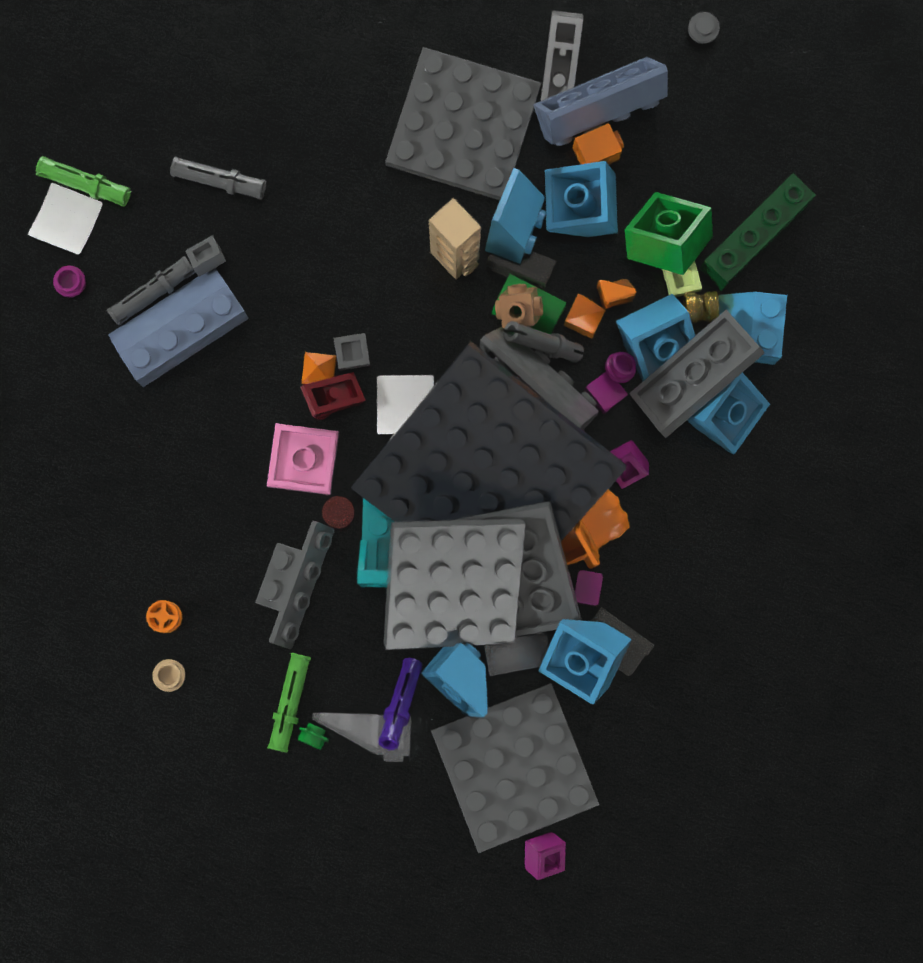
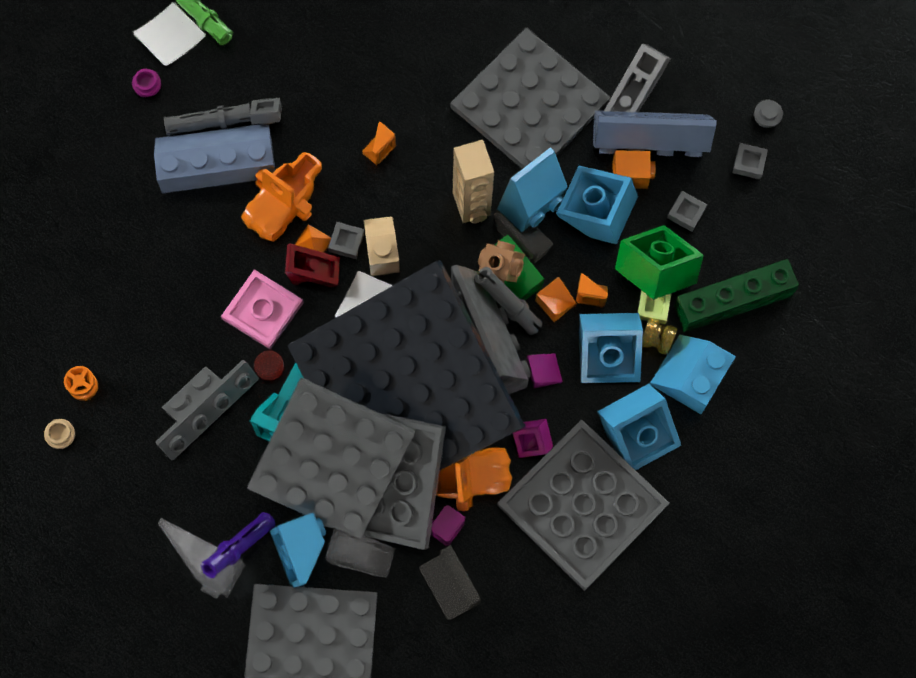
camera: 25 degrees right, 10 degrees down
dark grey pin [170,156,266,200] -> none
bright green pin [267,653,311,753] -> none
green plate [297,723,329,750] -> none
dark azure slope [538,619,632,705] -> none
magenta plate [605,352,636,383] -> none
dark grey plate [629,310,765,438] -> none
none -> orange piece [241,152,322,242]
none -> orange slope [362,122,396,165]
none -> tan slope [364,217,400,276]
none -> dark grey plate [497,419,669,591]
none -> dark grey plate [667,191,708,232]
none -> dark grey plate [732,143,768,179]

